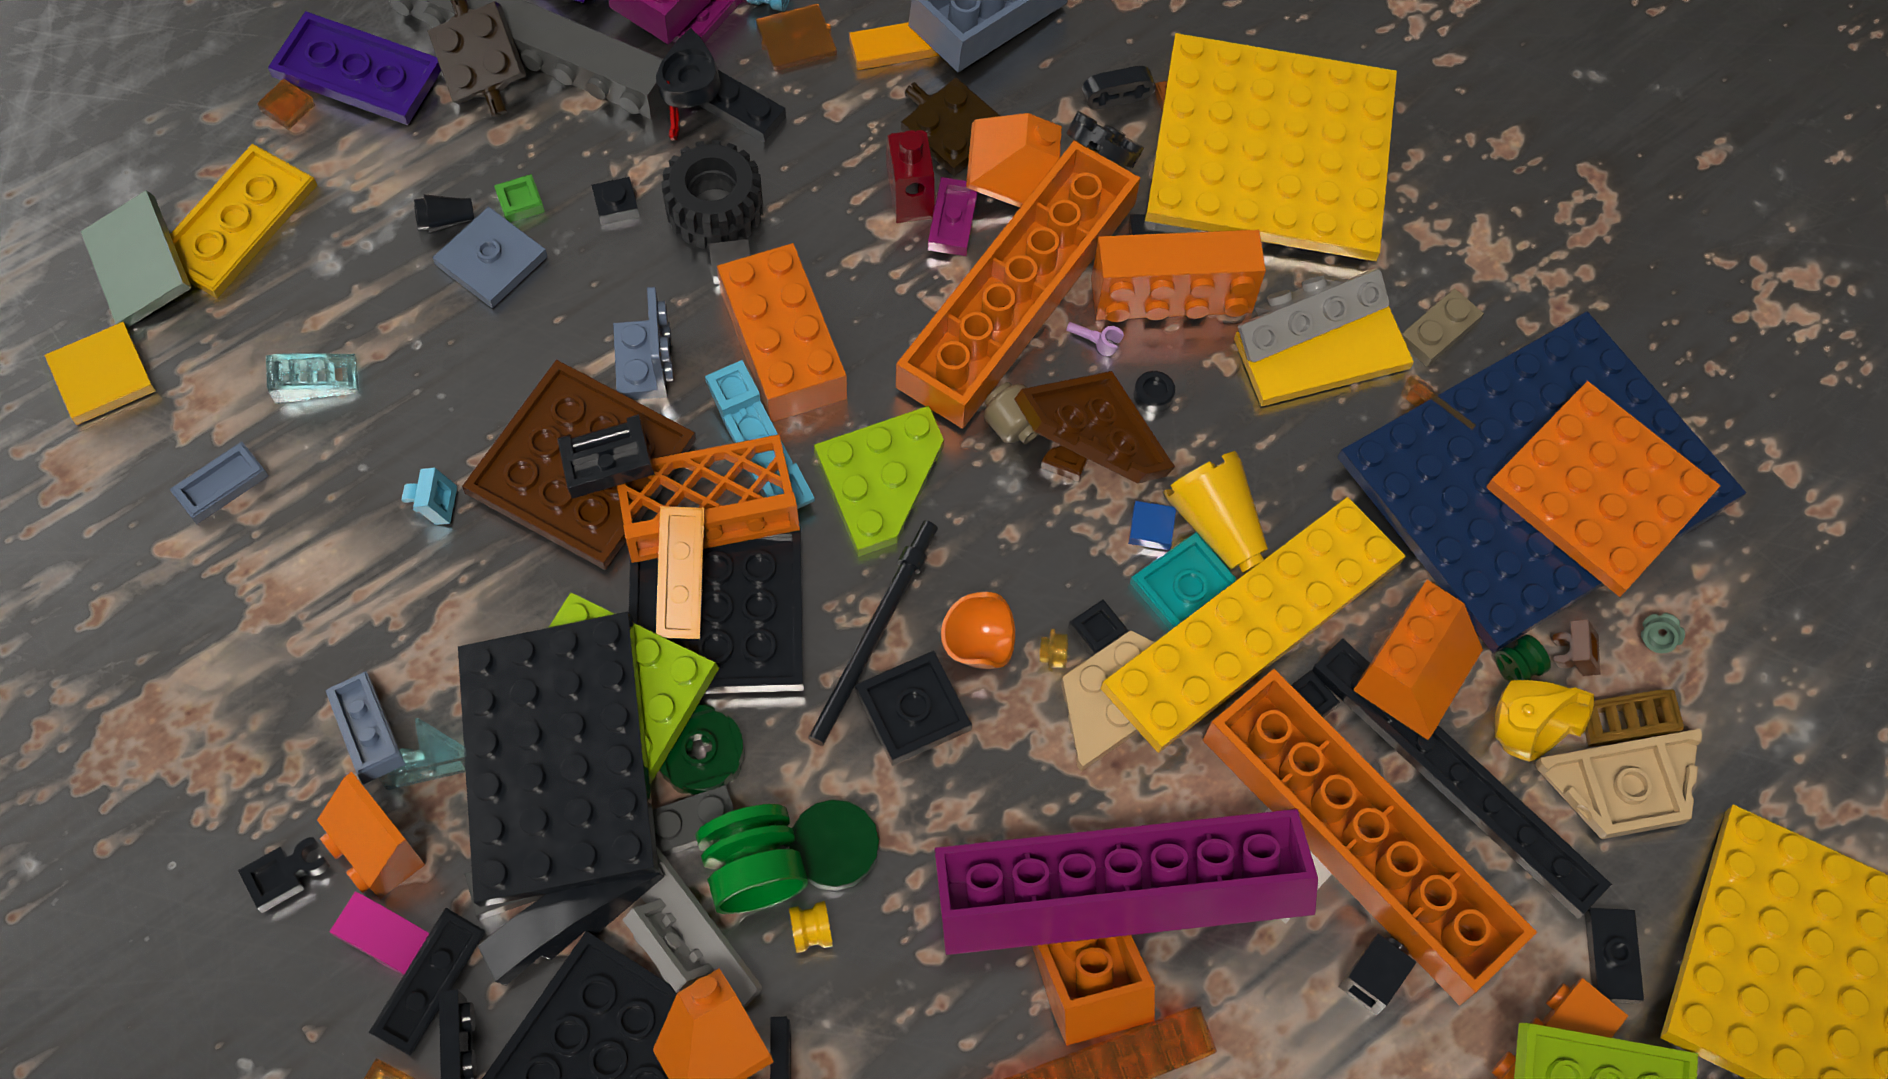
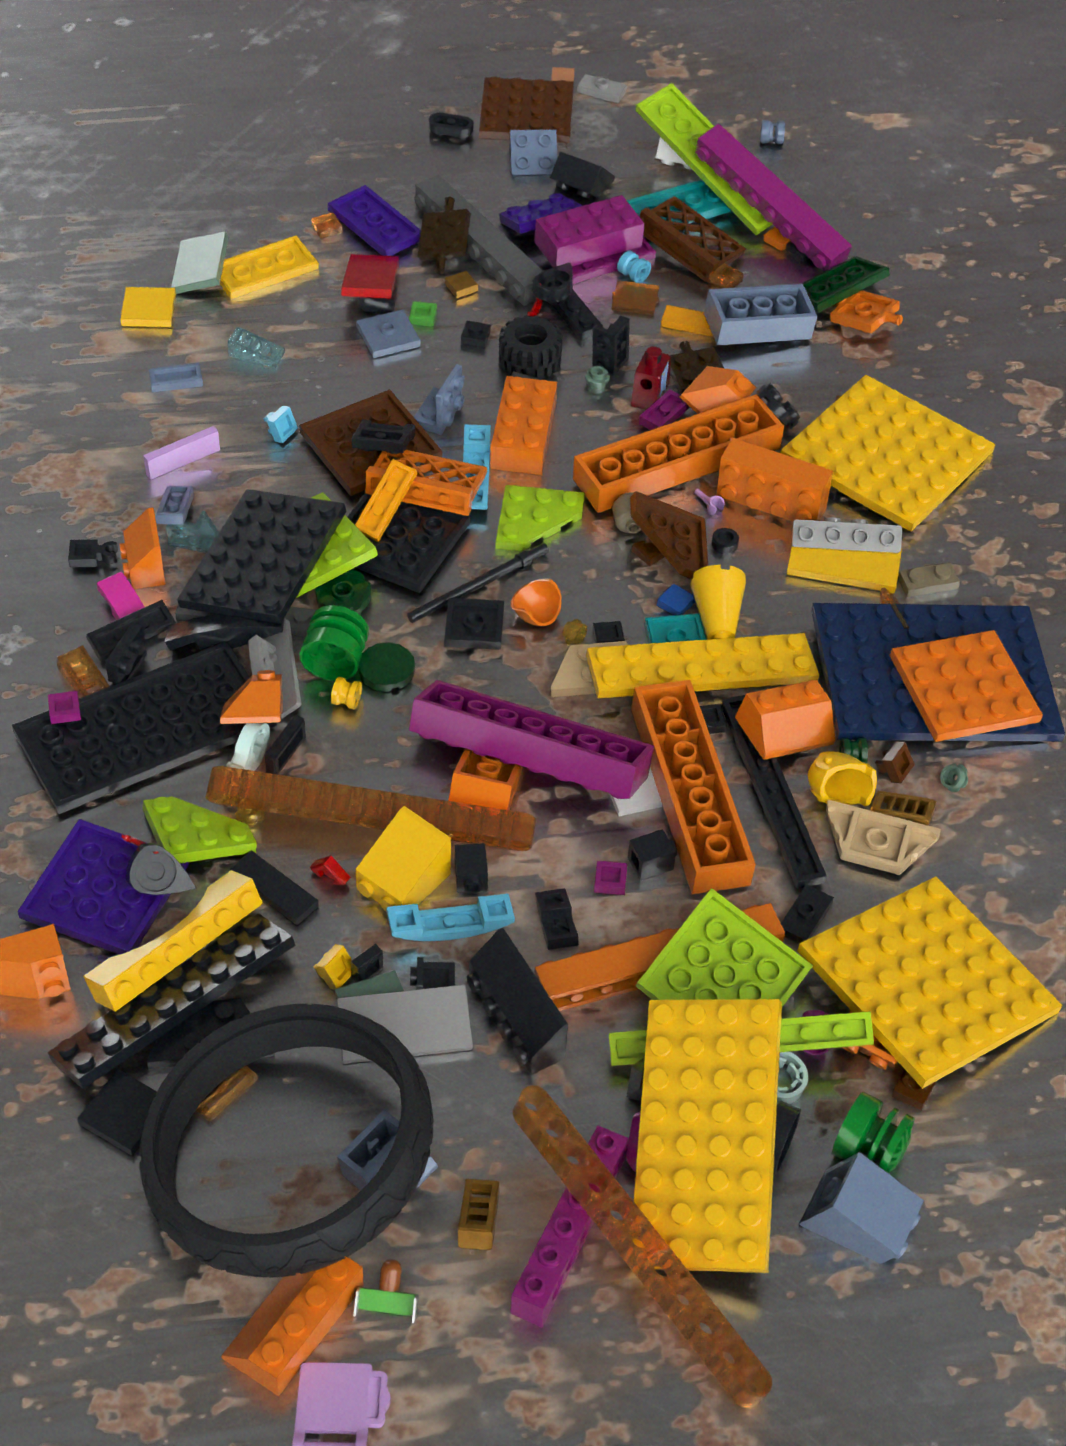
camera: 30 degrees right, 15 degrees down
black beam [1082,66,1156,110] -> none
none -> lavender tile [143,426,220,480]
none -> red tile [341,254,399,299]
none -> pearl gold tile [445,271,478,298]
none -> sand green plate [585,366,610,389]
none -> black bracket [592,316,630,375]
none -> magenta plate [594,860,627,895]

